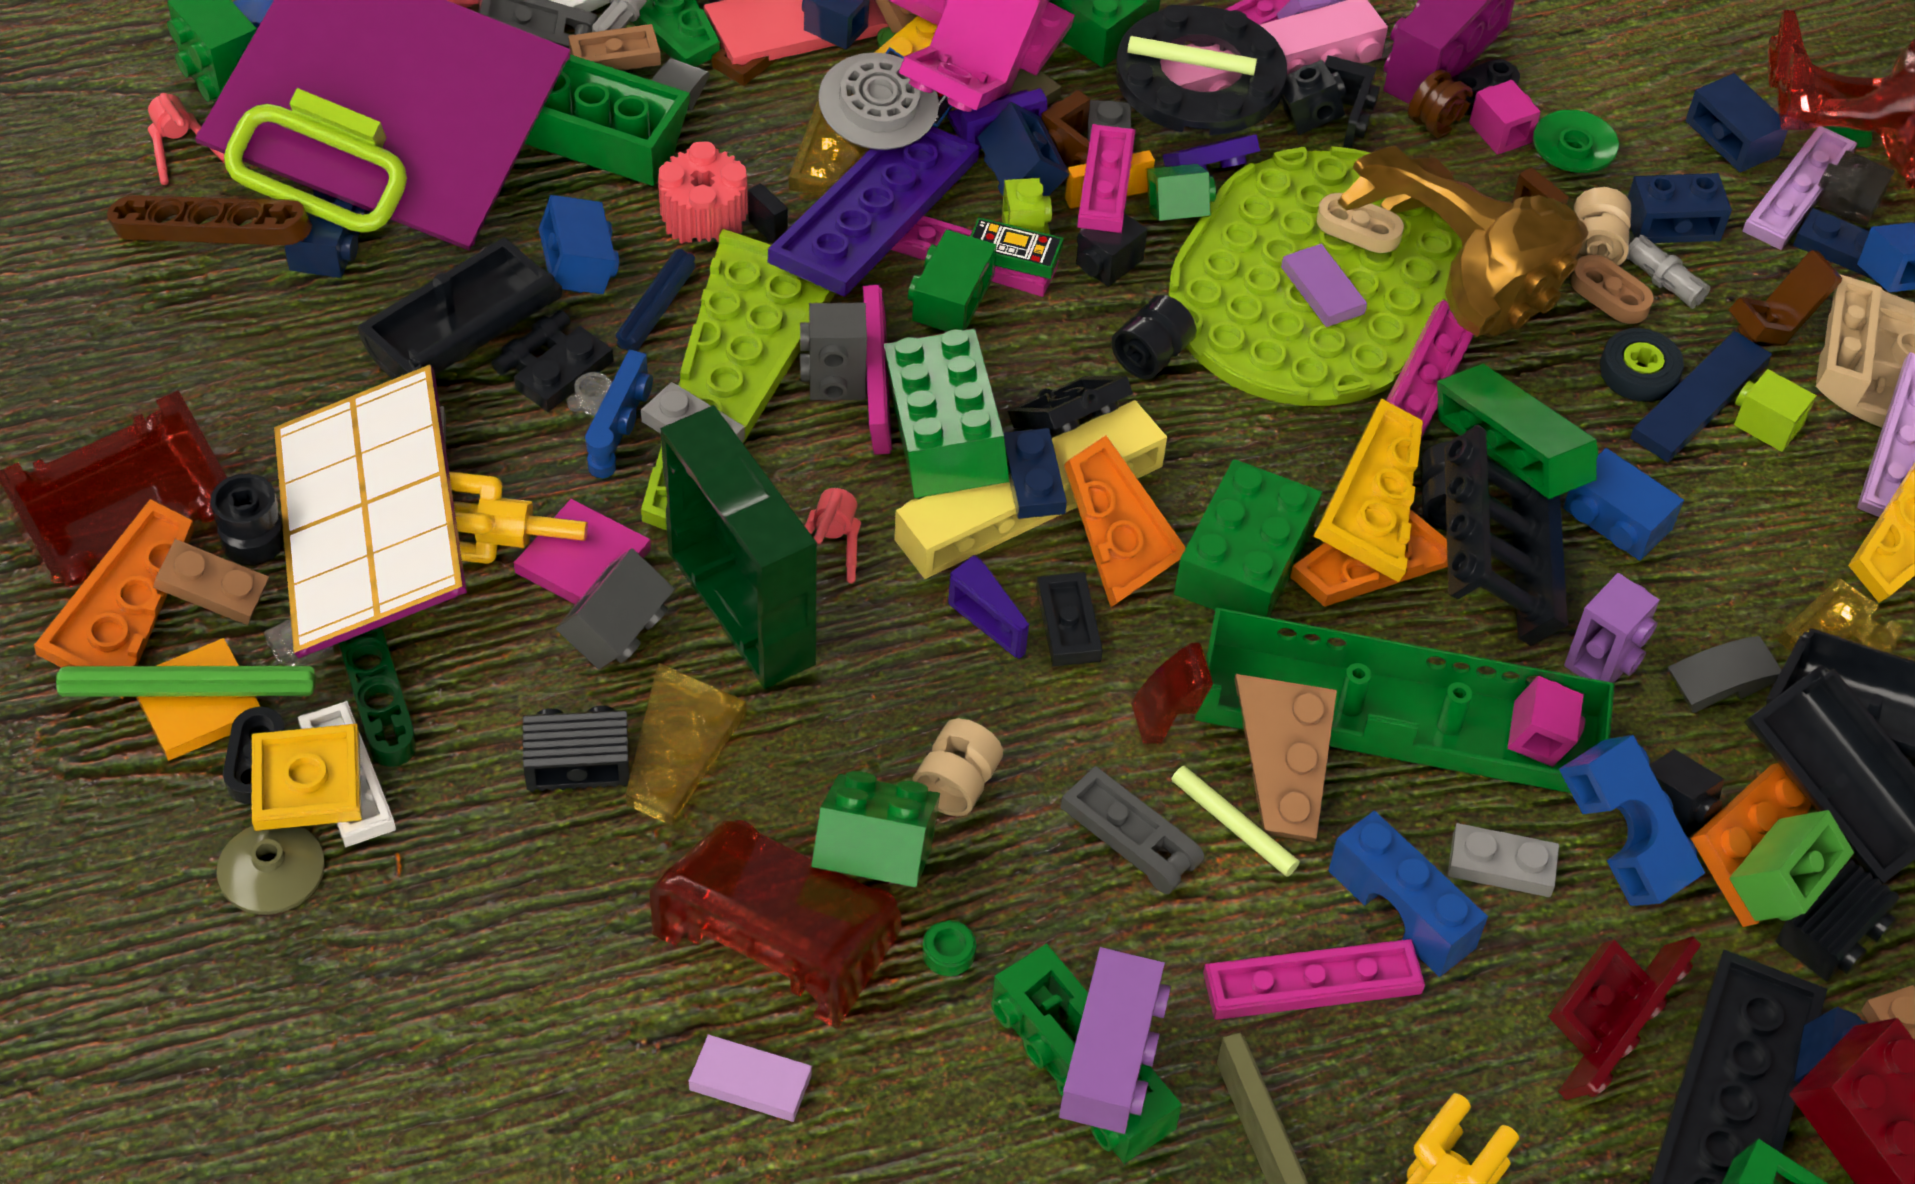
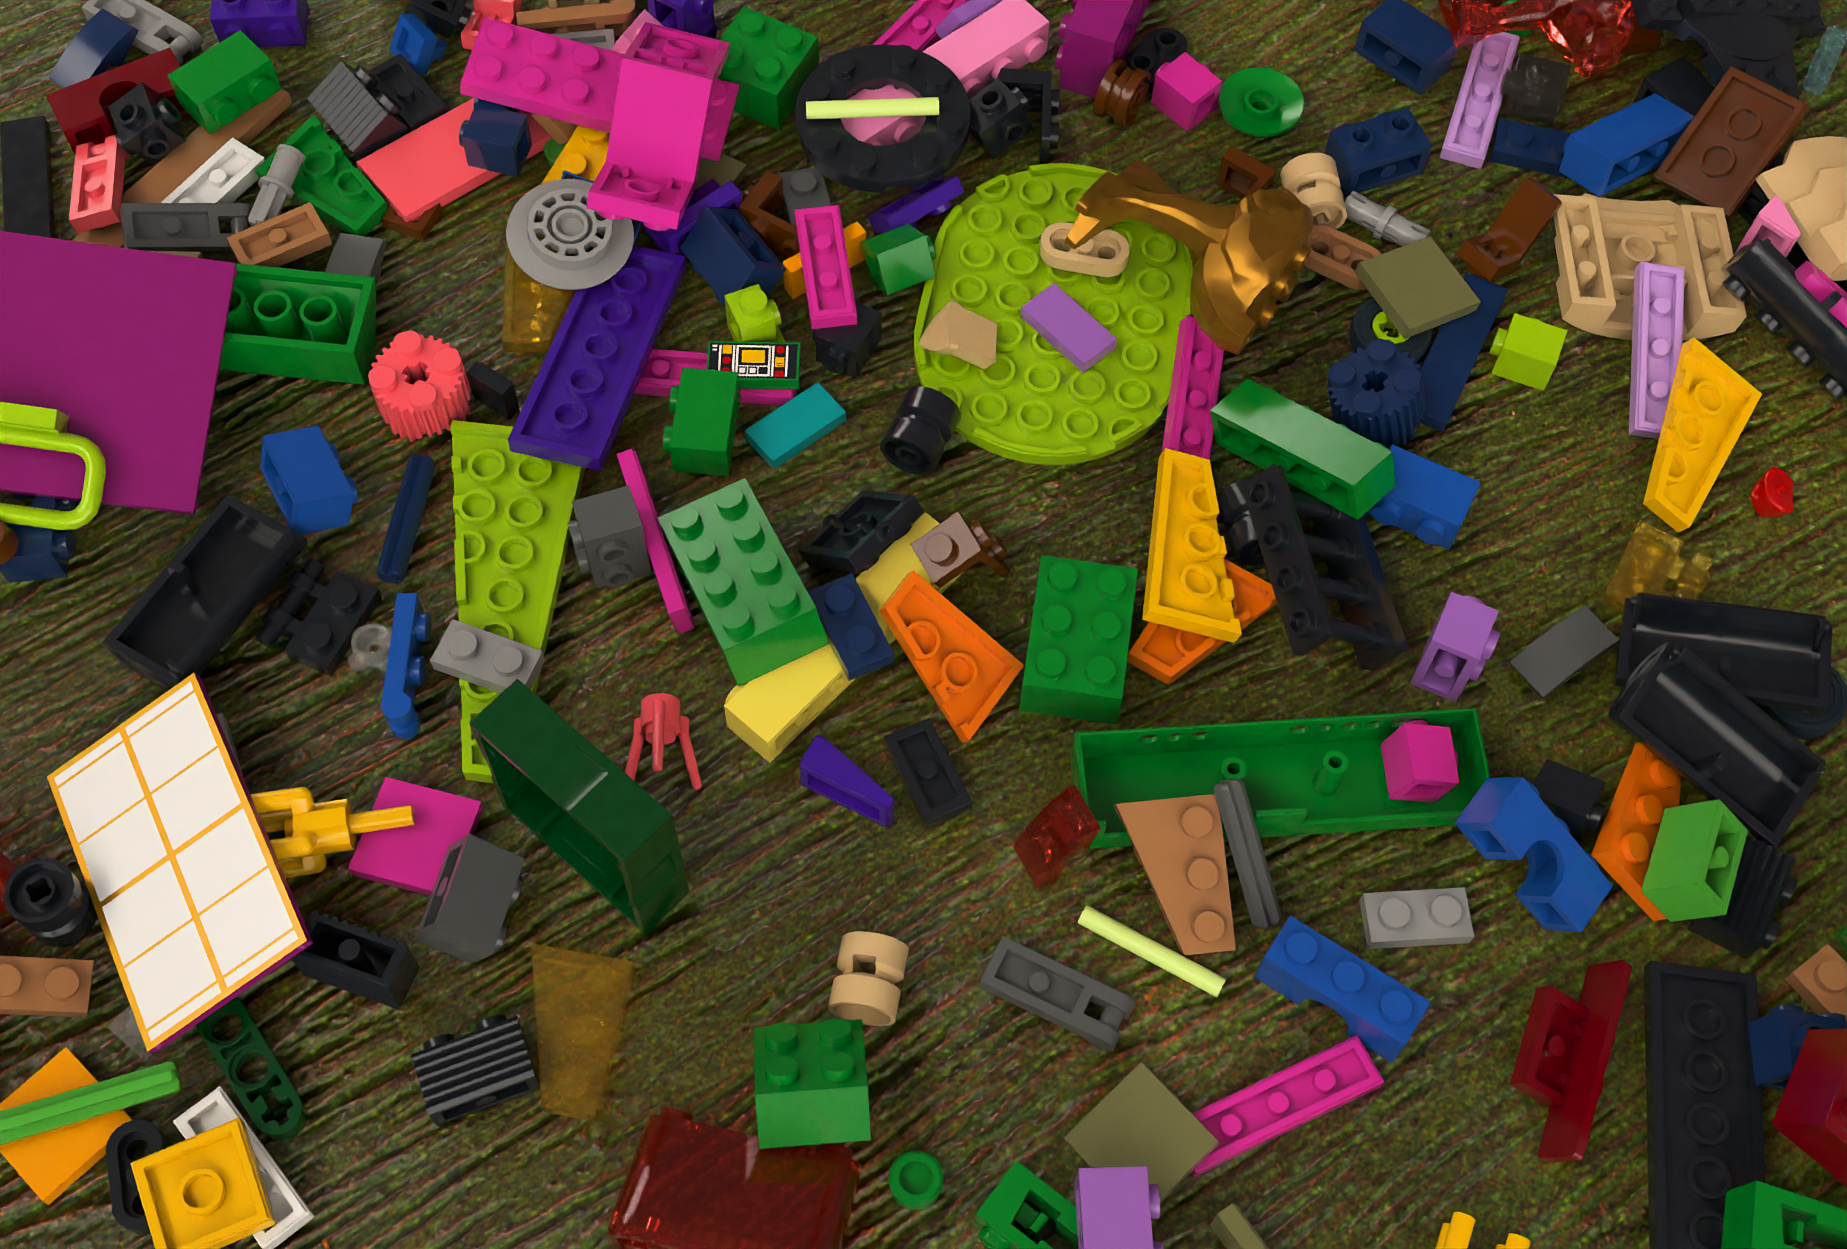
camera: 15 degrees left, 10 degrees up
none -> black brick [291,909,420,1009]
none -> teal tile [744,382,846,470]
none -> bracket [910,511,1011,588]
none -> tan tile [919,300,997,369]
none -> olive tile [1064,1062,1219,1203]
none -> dark grey axle [1214,778,1282,928]
none -> dark blue brick [1328,339,1426,447]
none -> olive tile [1355,236,1481,339]

